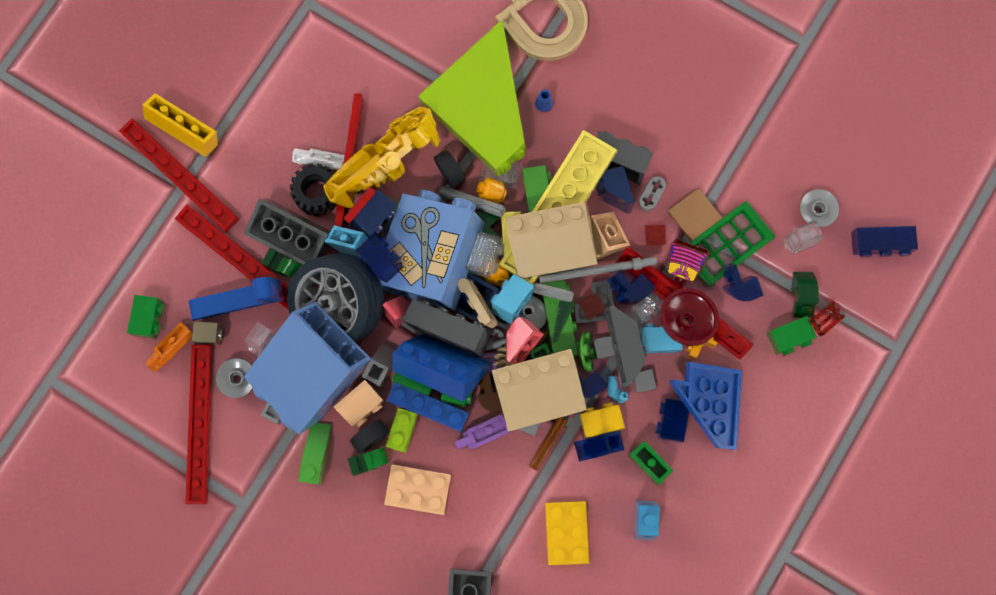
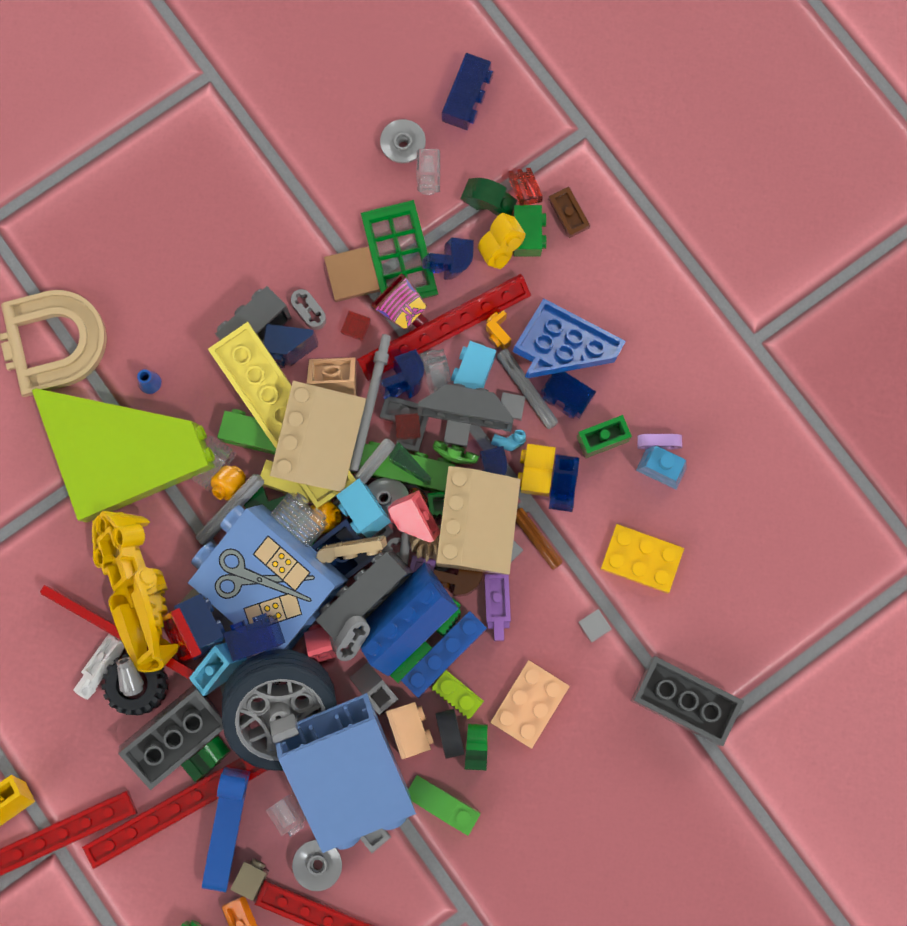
camera: 70 degrees left, 0 degrees up
black tyre [433,149,465,188] -> none
dark red dish [660,288,719,346] -> none
none -> light grey cone [116,657,144,696]
none -> light grey tile [270,714,299,743]
none -> light grey beam [333,616,370,661]
none -> yellow brick [477,213,526,269]
none -> light grey axle [497,349,558,429]
none -> reddish brown plate [548,187,590,238]
none -> light grey tile [578,609,612,643]
none -> lavender beam [637,434,682,450]

